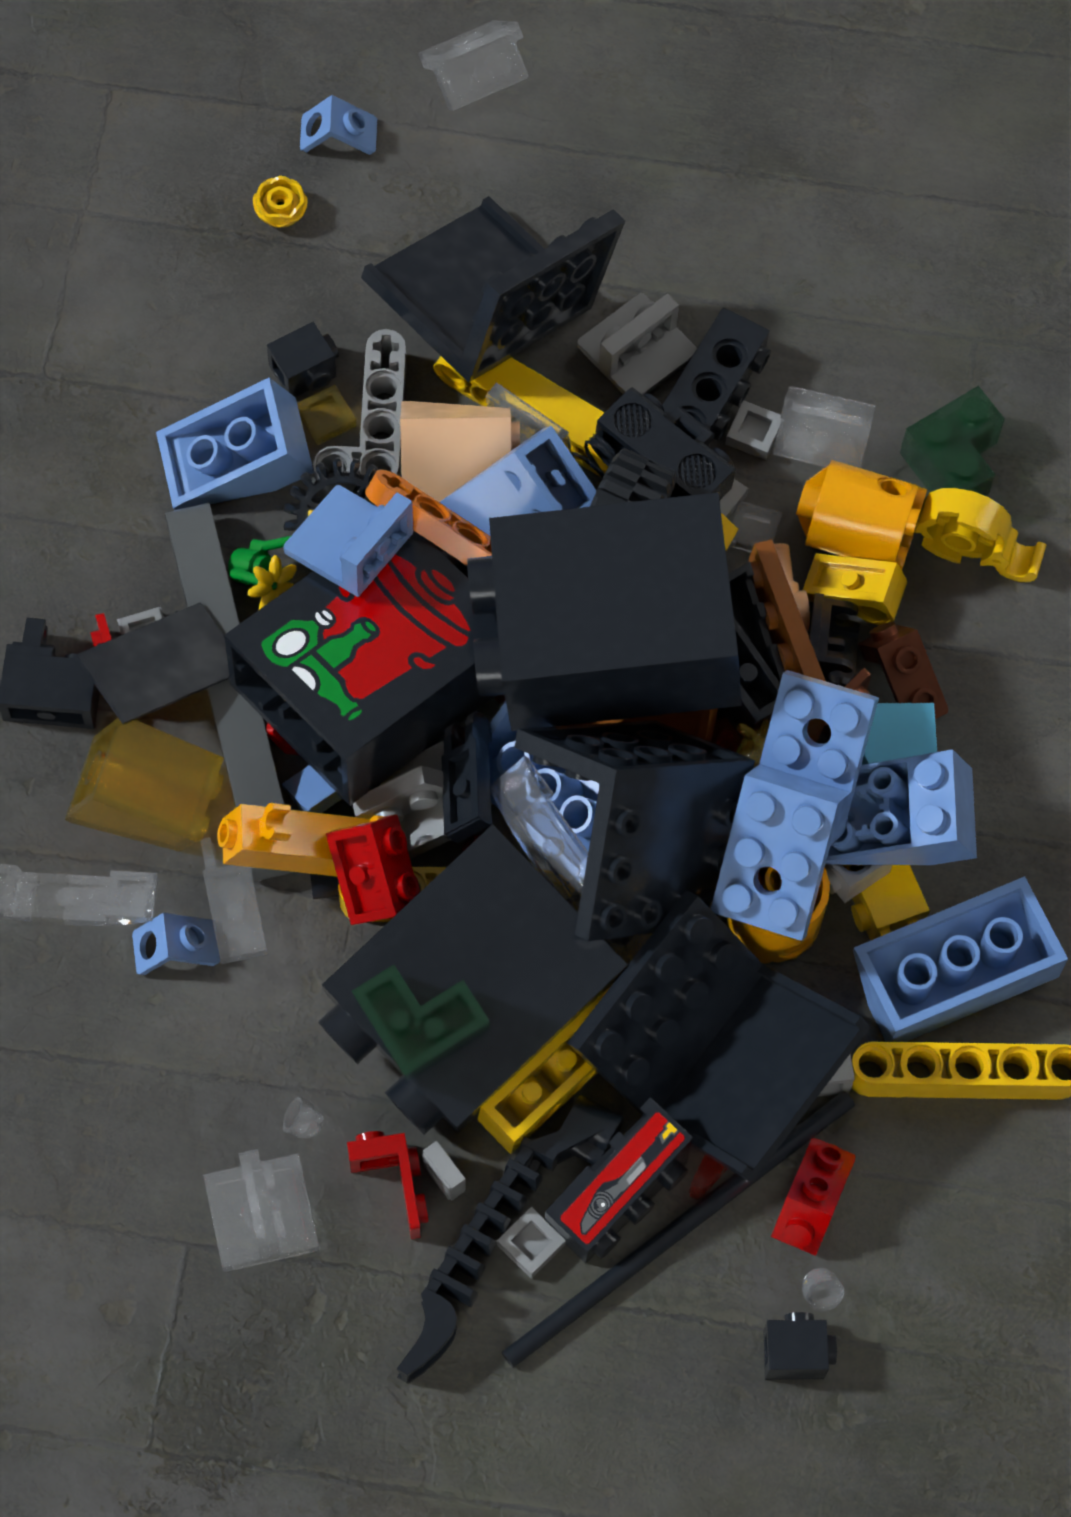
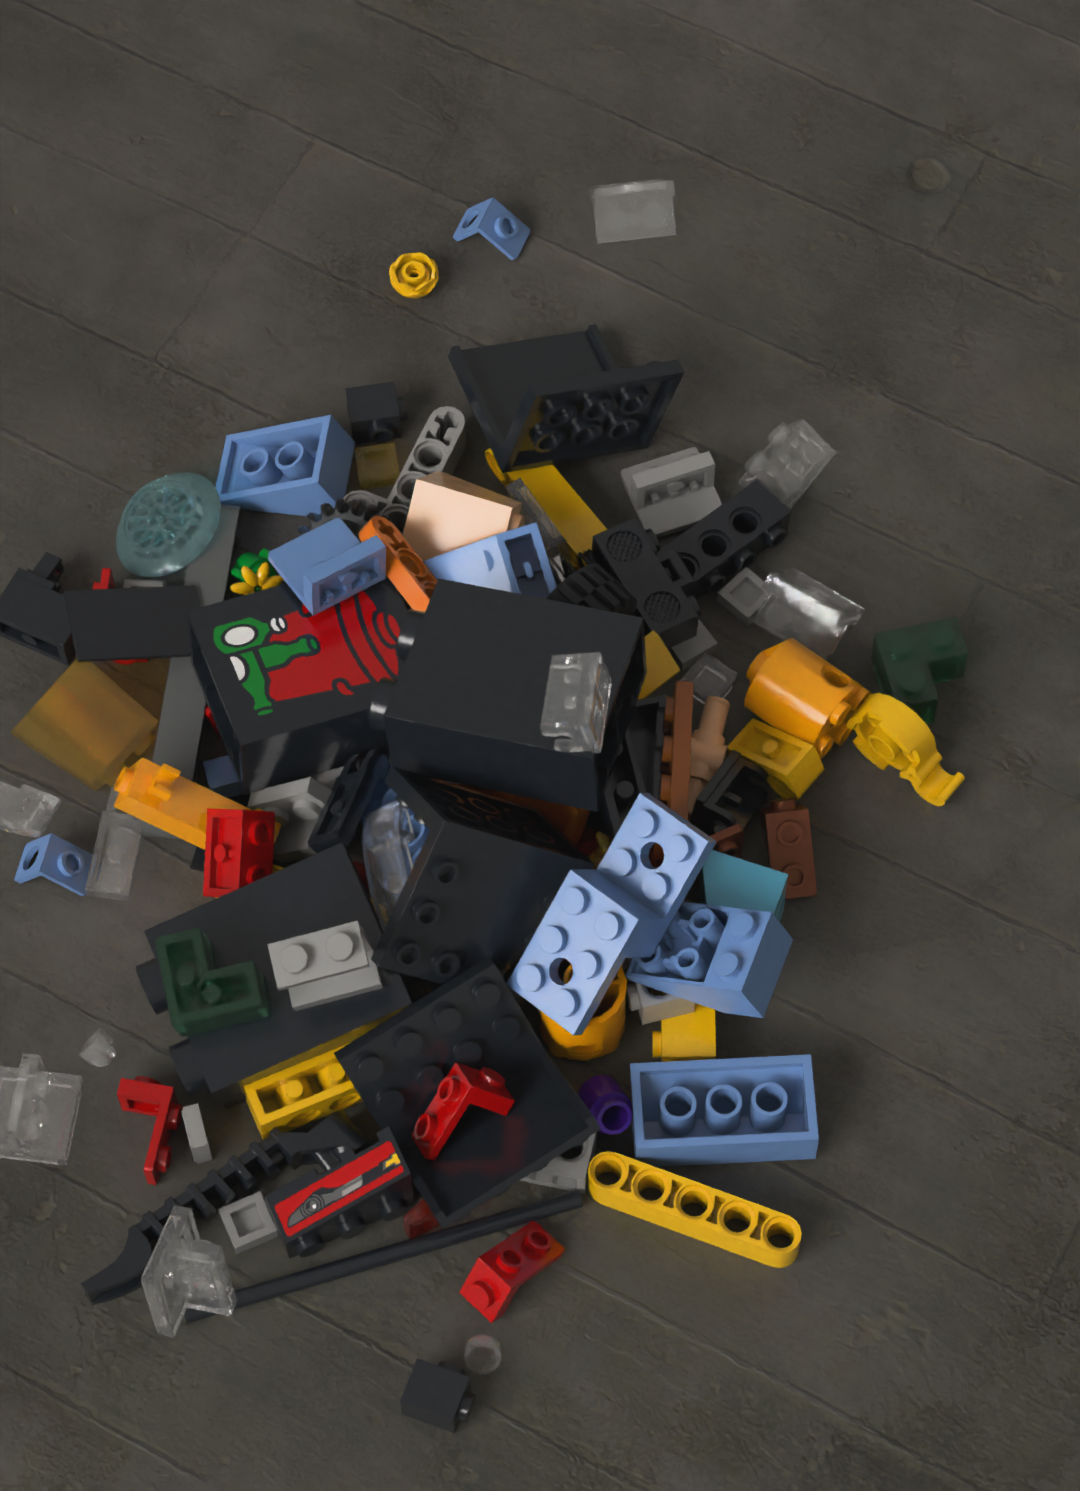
camera: 25 degrees right, 5 degrees down
none -> clear light blue piece [116,472,221,577]
none -> clear bracket [140,1205,237,1338]
none -> light grey panel [267,921,383,1011]
none -> red bracket [412,1062,515,1161]
none -> clear hinge [540,652,612,754]
none -> dark purple brick [578,1075,633,1135]
none -> clear bracket [739,419,836,510]

